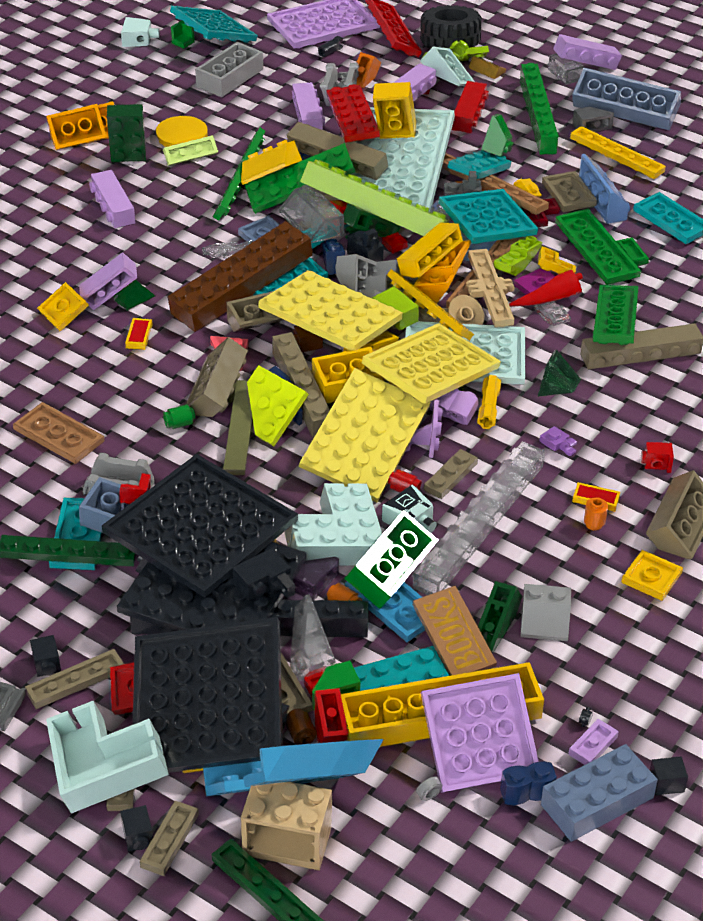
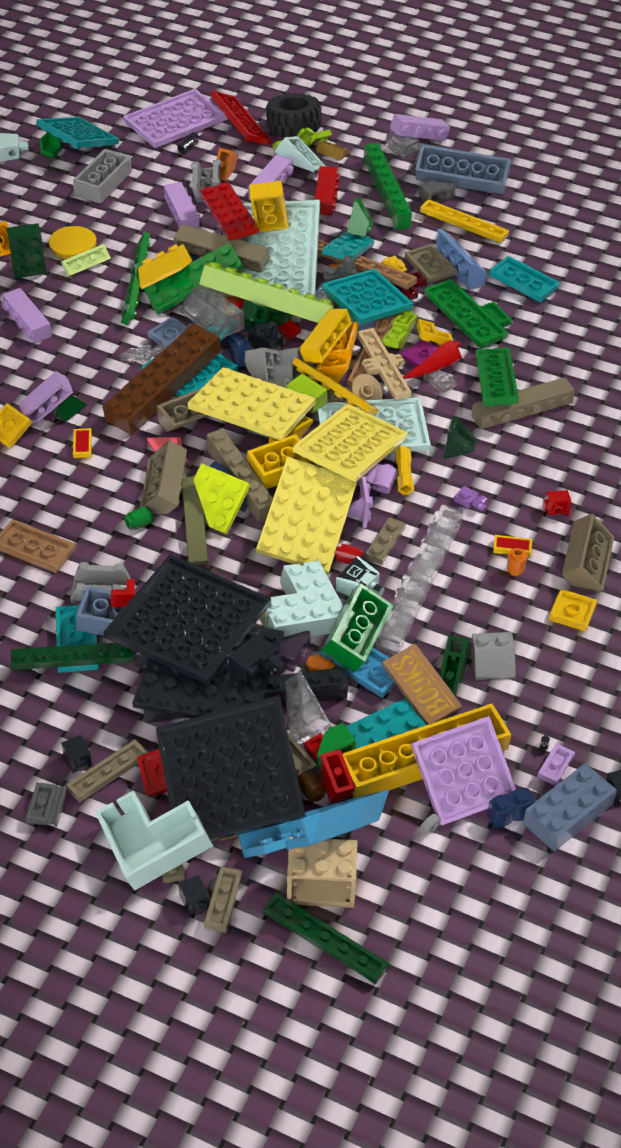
camera: 10 degrees left, 5 degrees up
reddish brown brick [293,325,323,353] -> none

